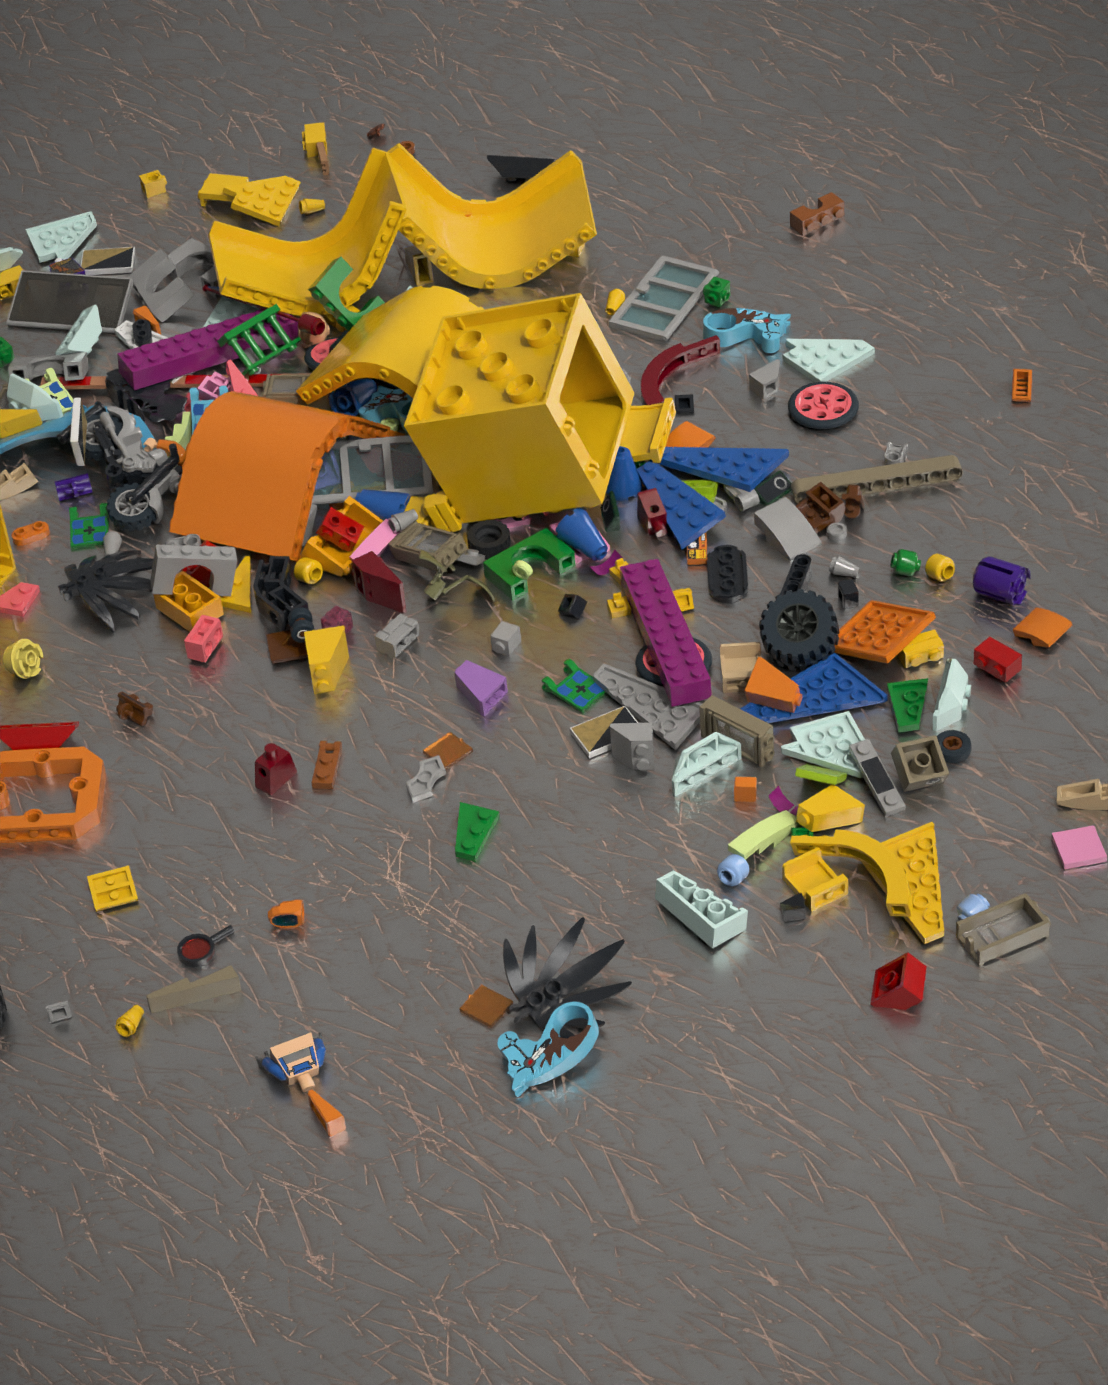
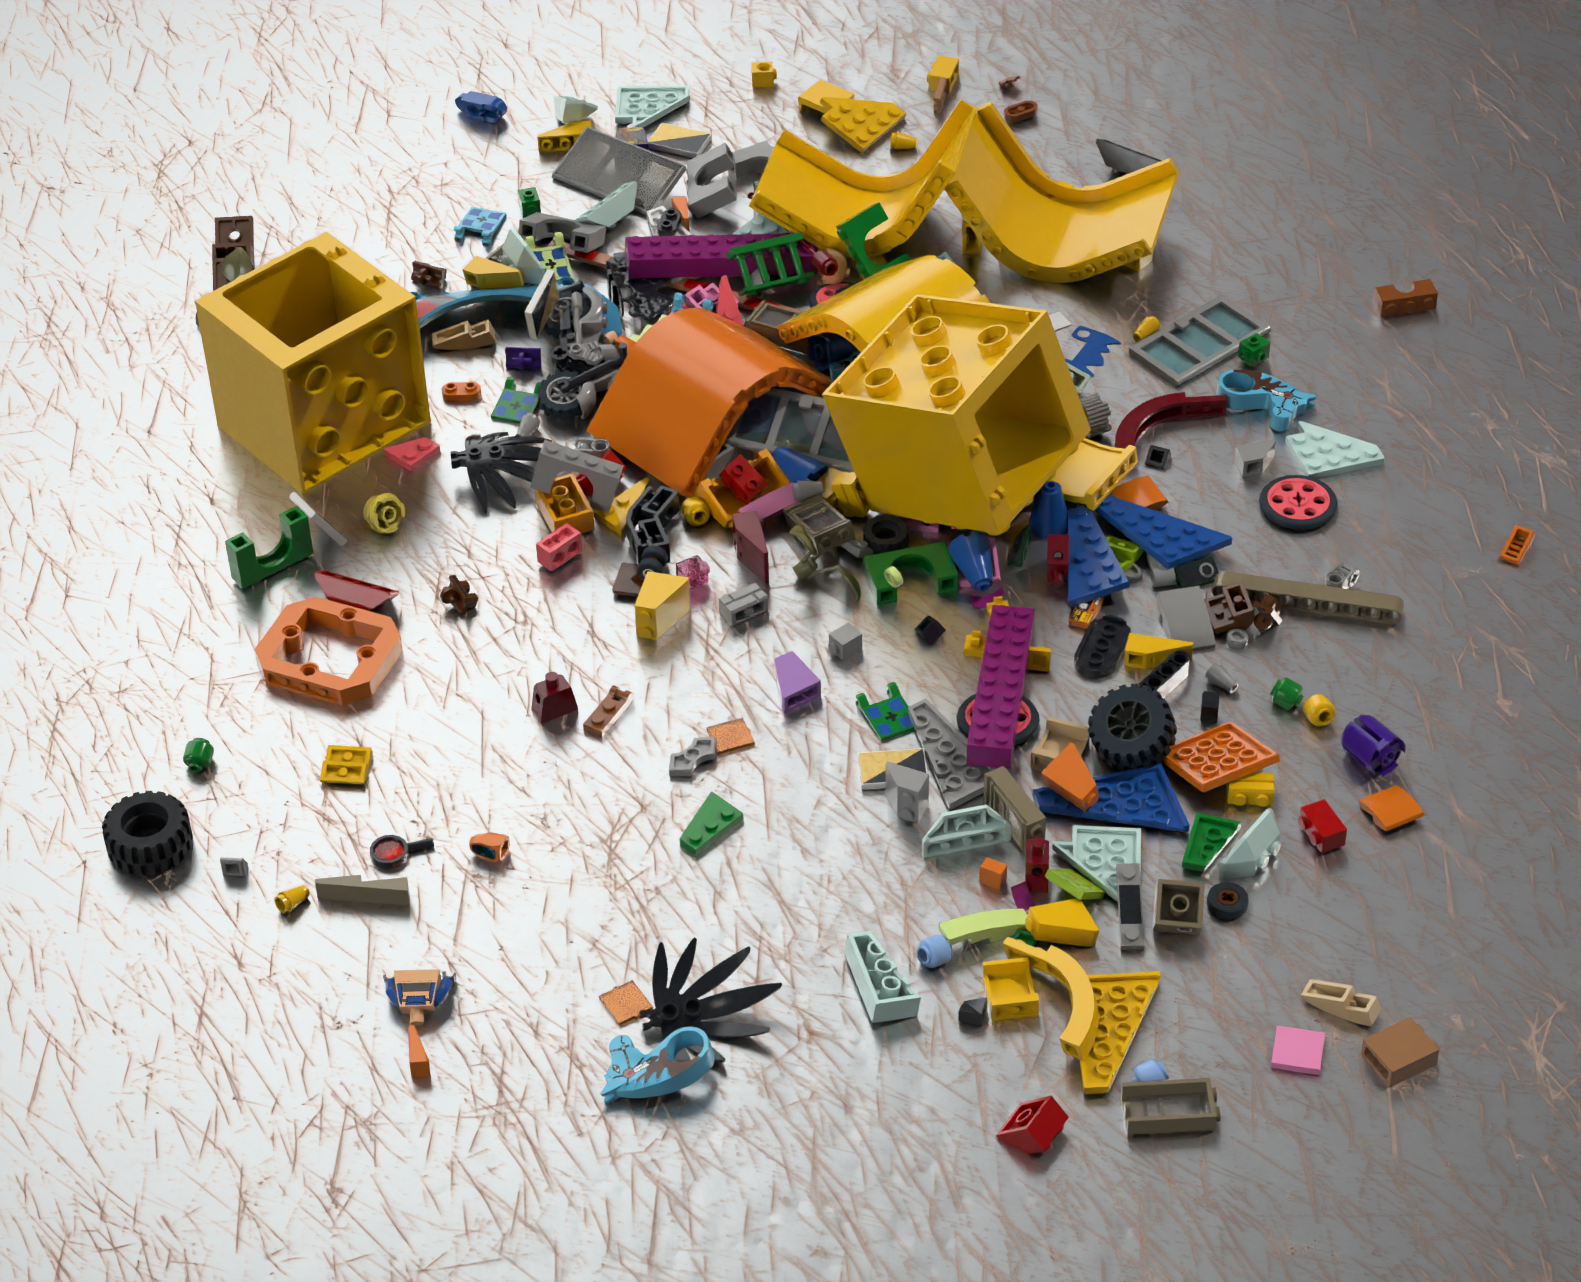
camera: 20 degrees right, 0 degrees up
none -> dark red torso [1025,837,1049,893]
none -> yellow slope [1124,633,1194,669]

